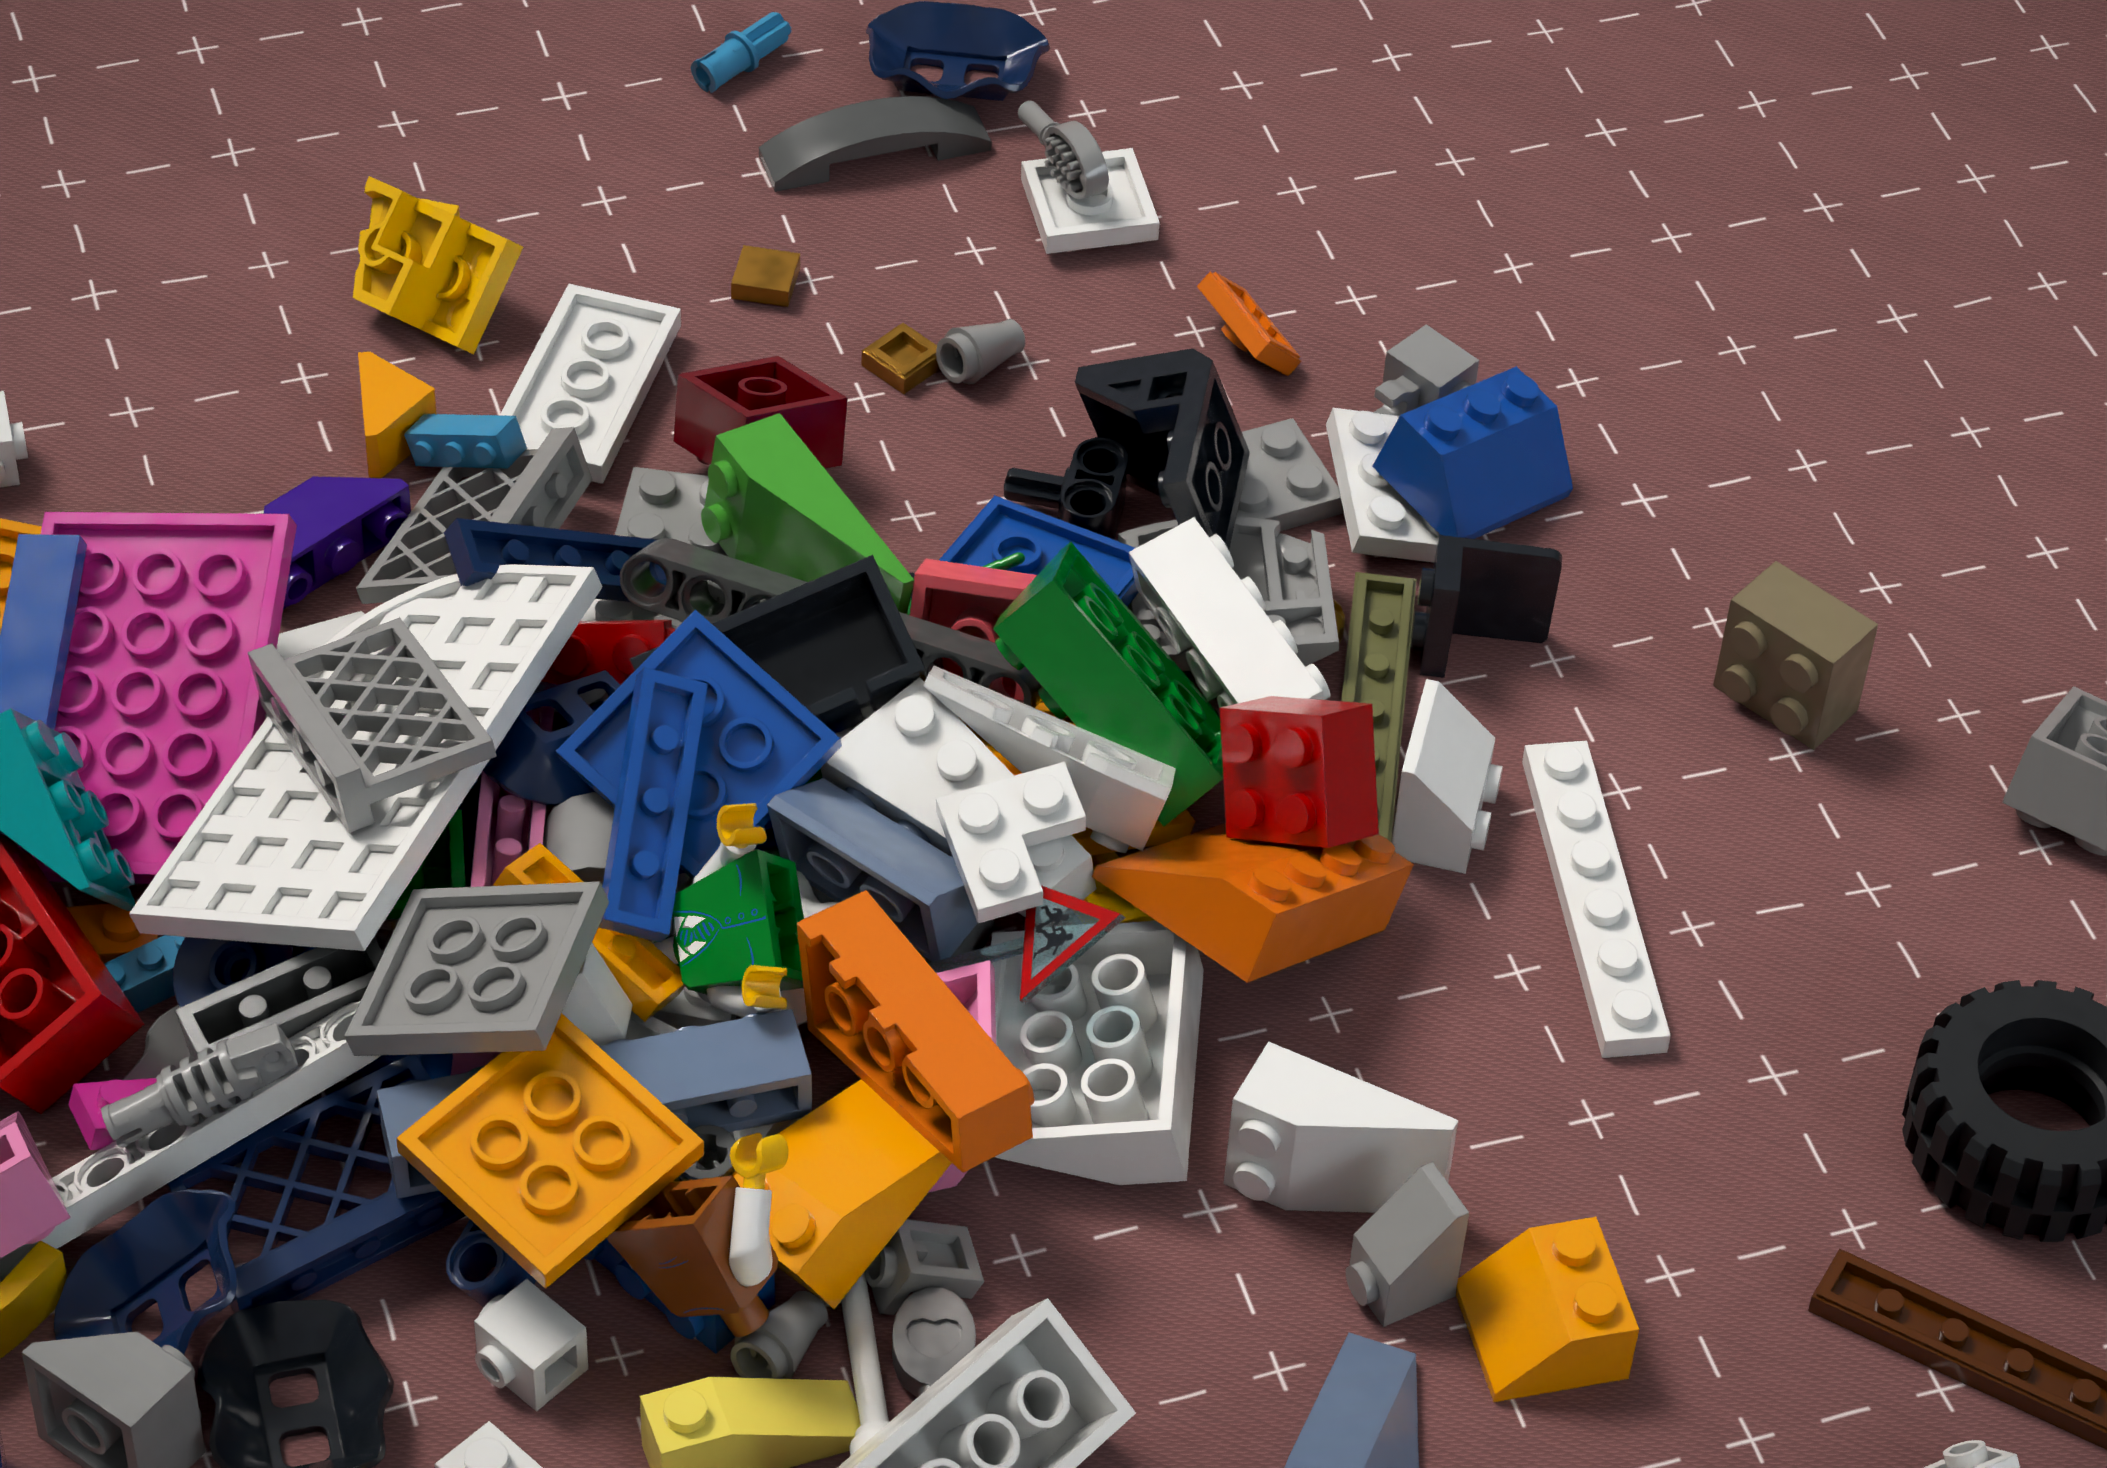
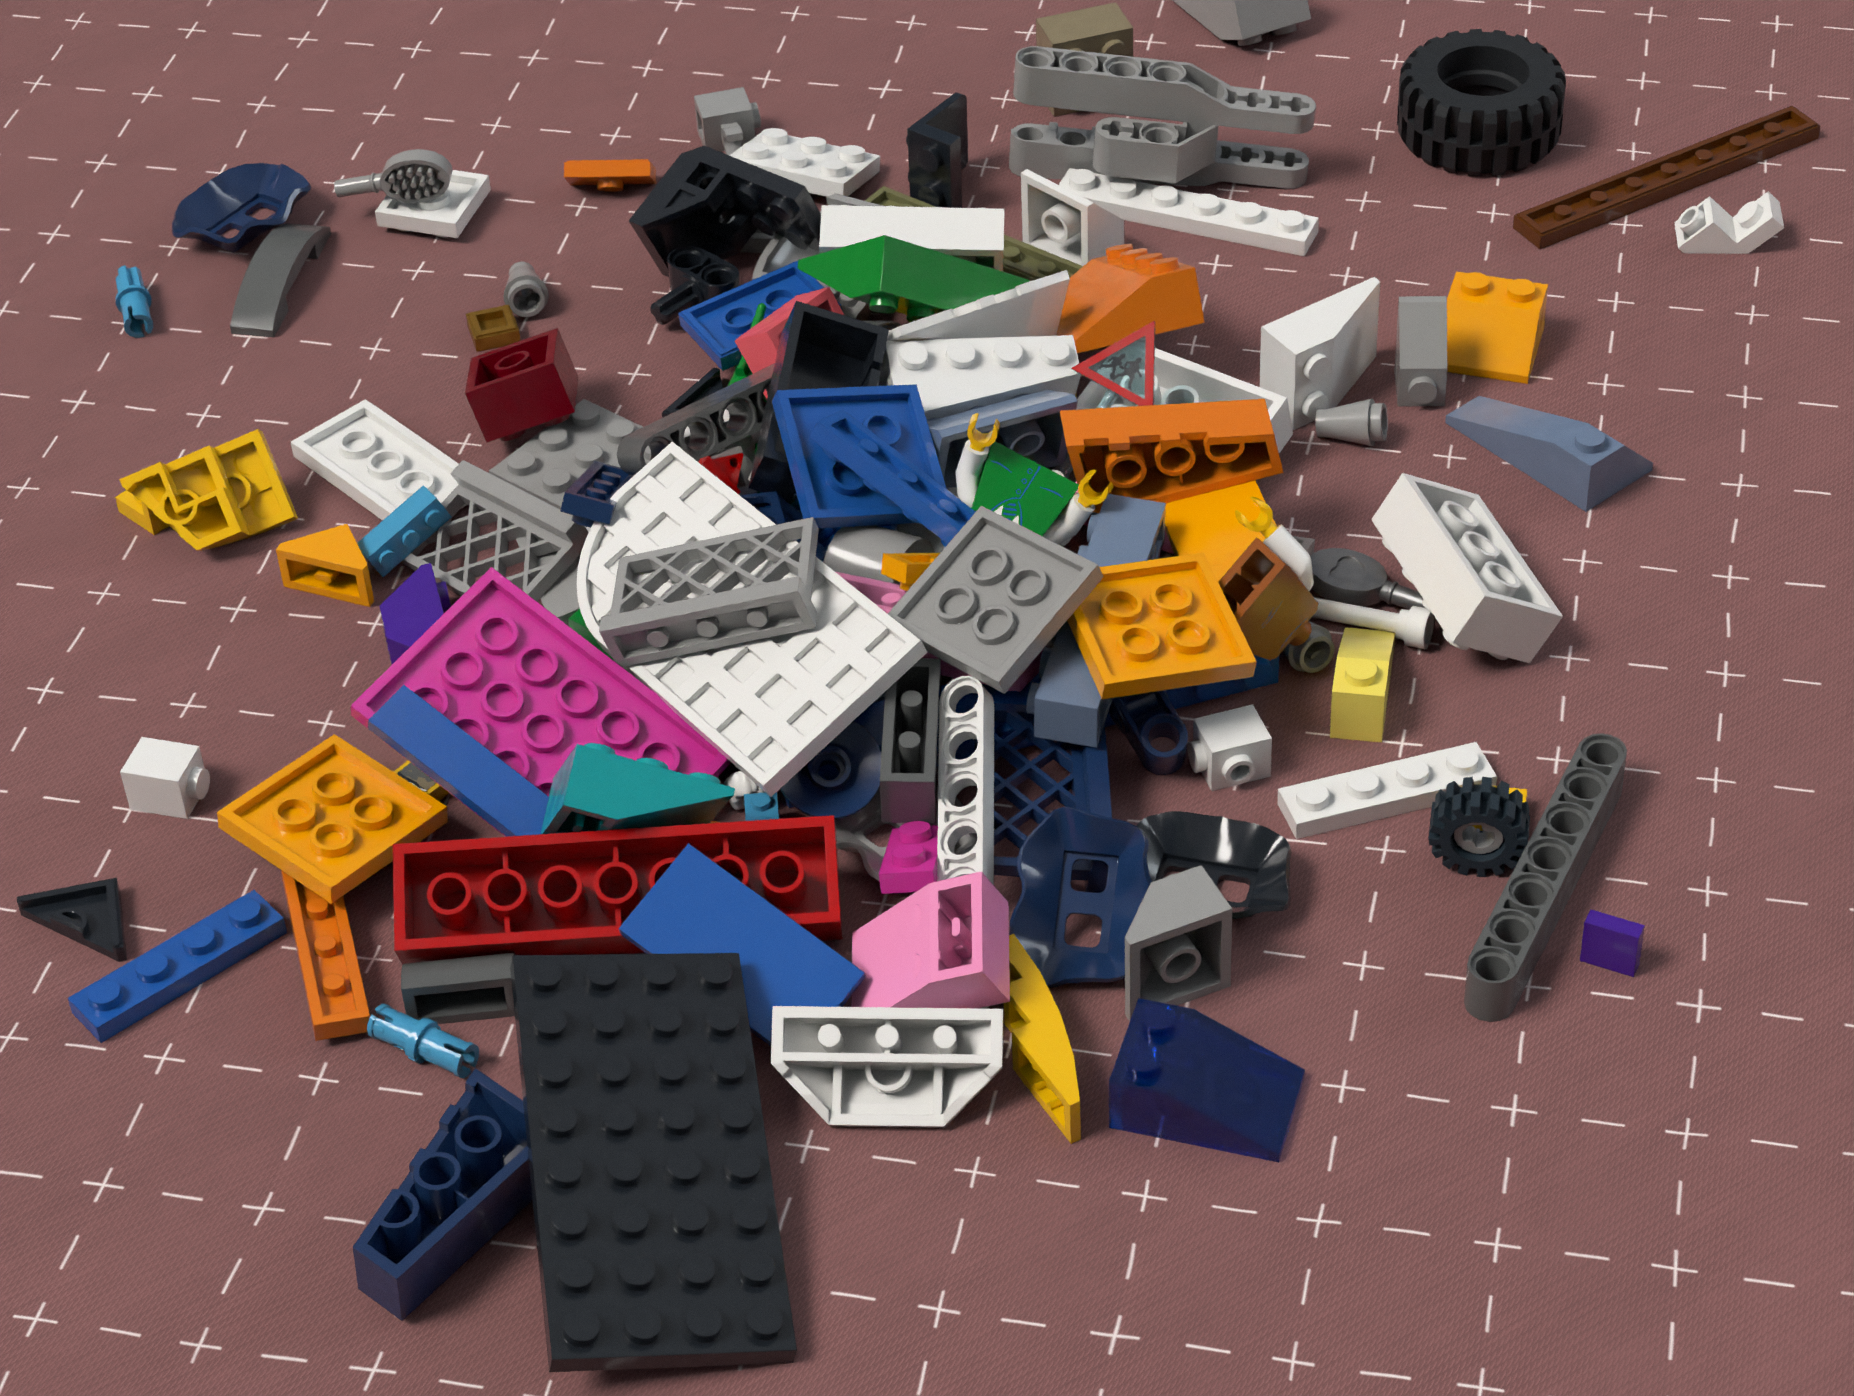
camera: 55 degrees left, 5 degrees down
light grey hinge [101,1024,298,1148] -> none
bright green slope [701,413,914,614] -> none
pearl gold tile [731,245,800,307] -> none
white plate [936,762,1086,923] -> none
red brick [1220,696,1379,848] -> none
blue slope [1372,366,1573,539] -> none
none -> light grey beam [1009,46,1316,189]
none -> light grey cone [1315,398,1388,446]

